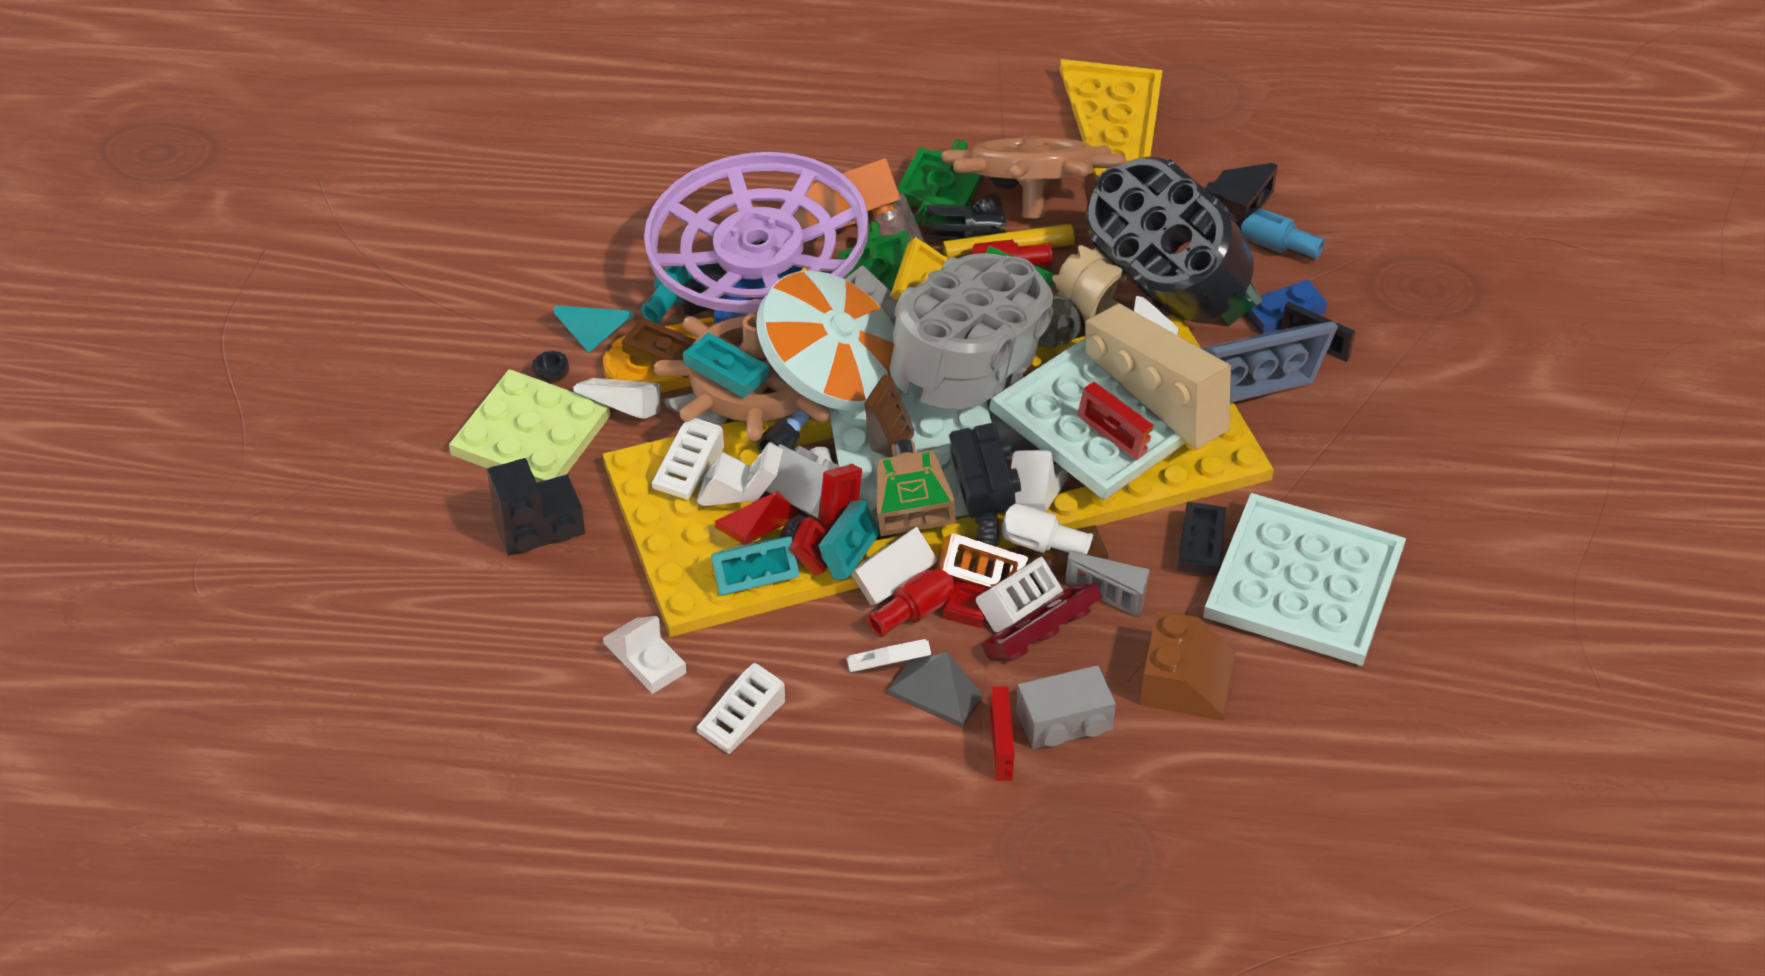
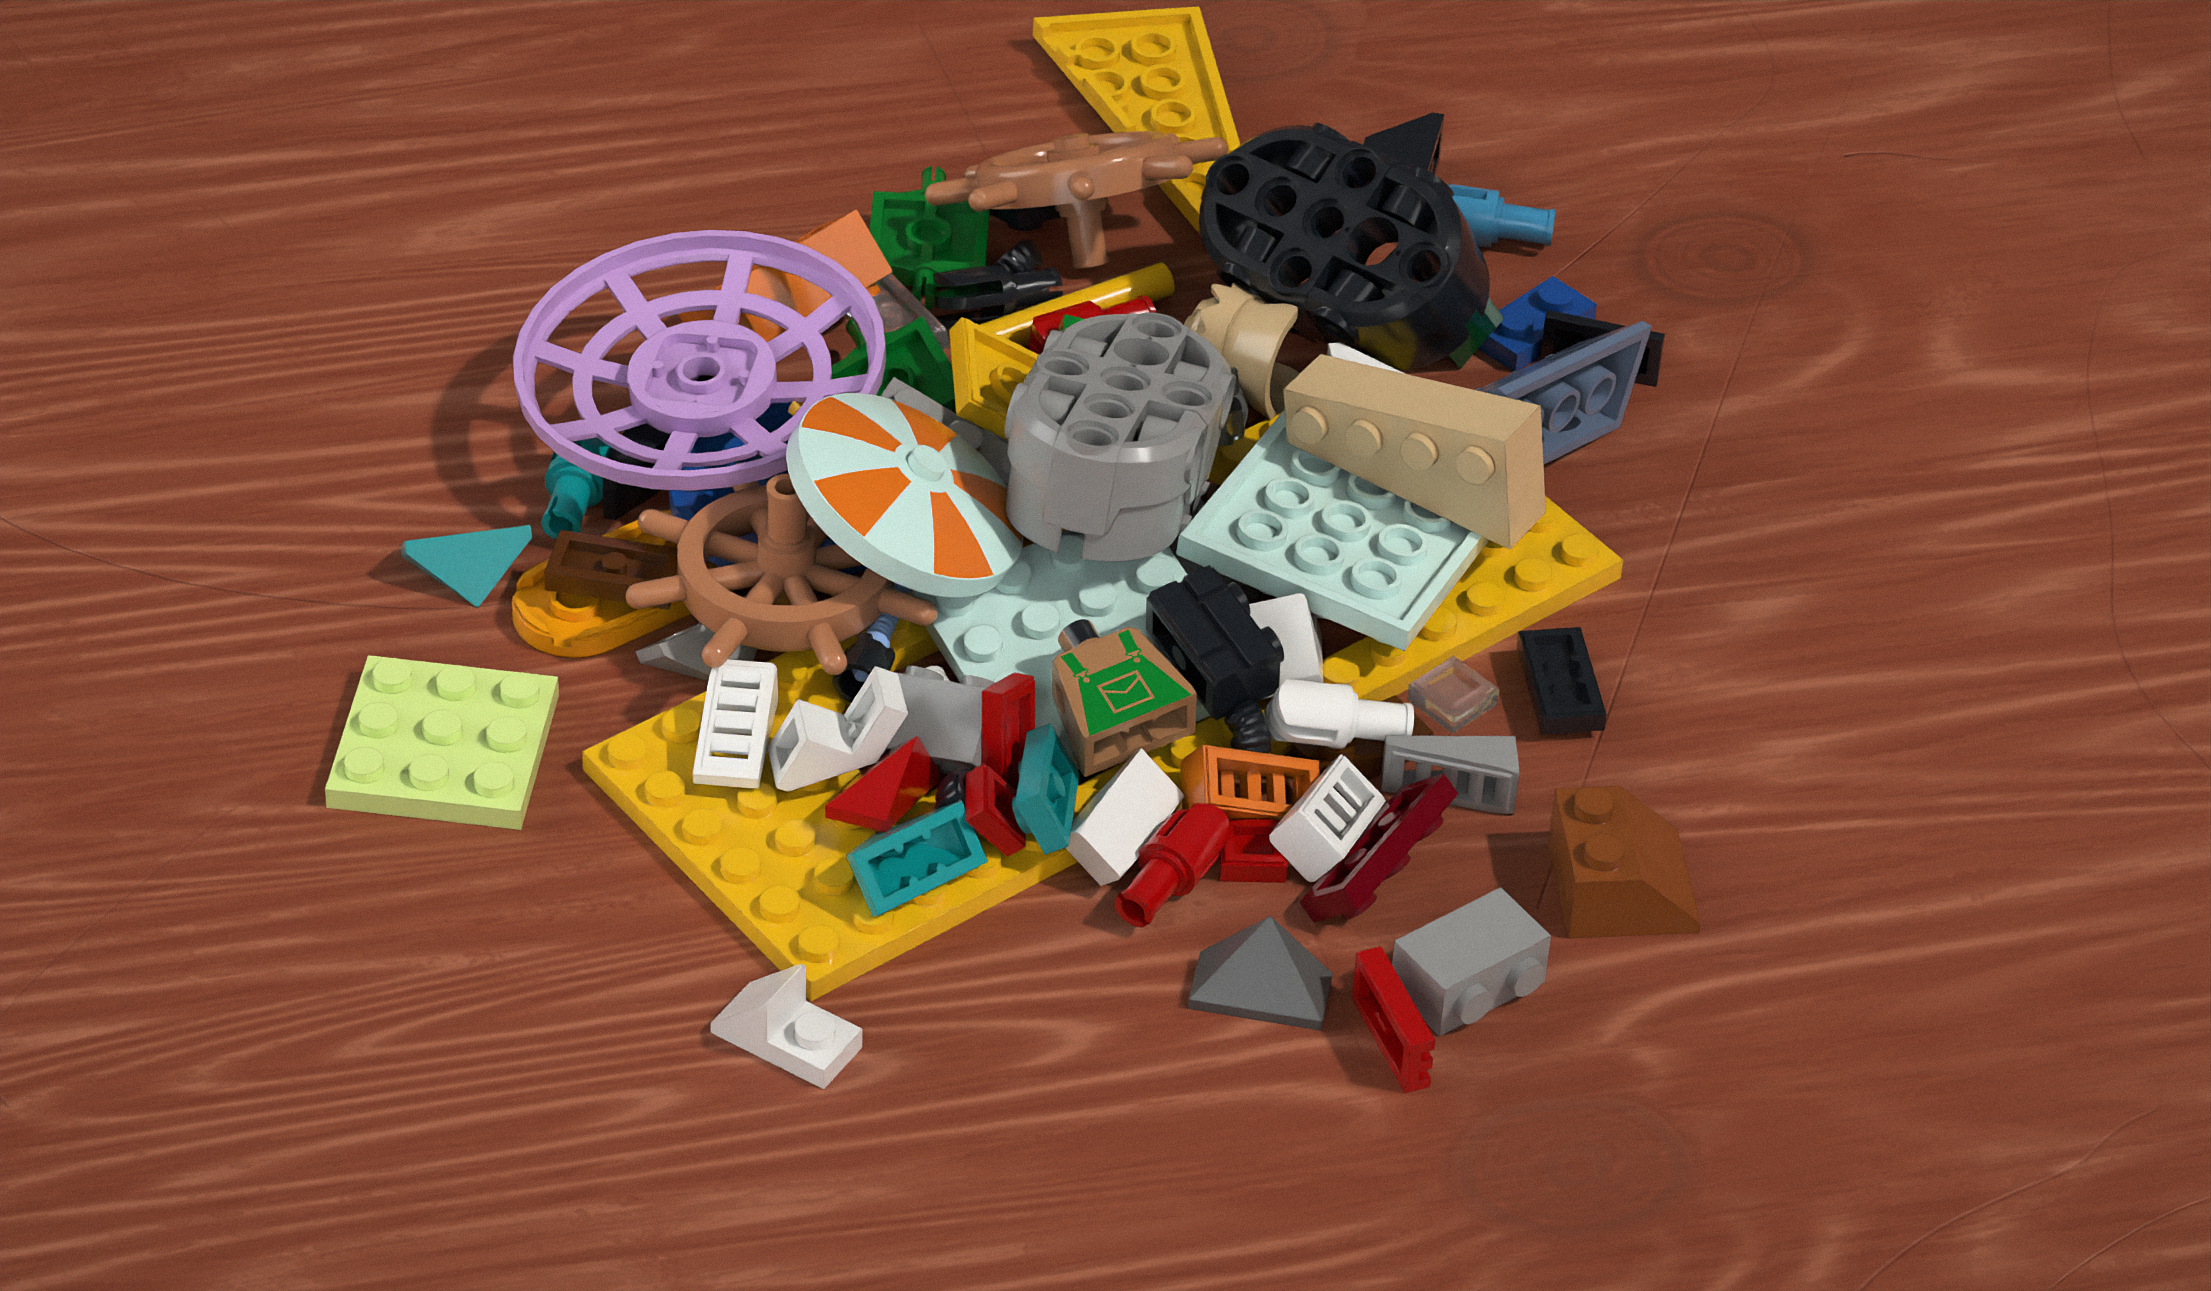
camera: 20 degrees left, 5 degrees down
black brick [487,458,585,556] -> none
black piece [532,351,569,384] -> none
white slope [573,378,660,419] -> none
teal plate [683,332,769,398] -> none
white slope [697,663,785,754] -> none
white tile [847,639,931,673] -> none
reddish brown slope [864,374,914,457] -> none
red tile [1077,381,1154,460] -> none
light aqua plate [1203,493,1406,666] -> none
none -> clear tile [1407,656,1499,734]

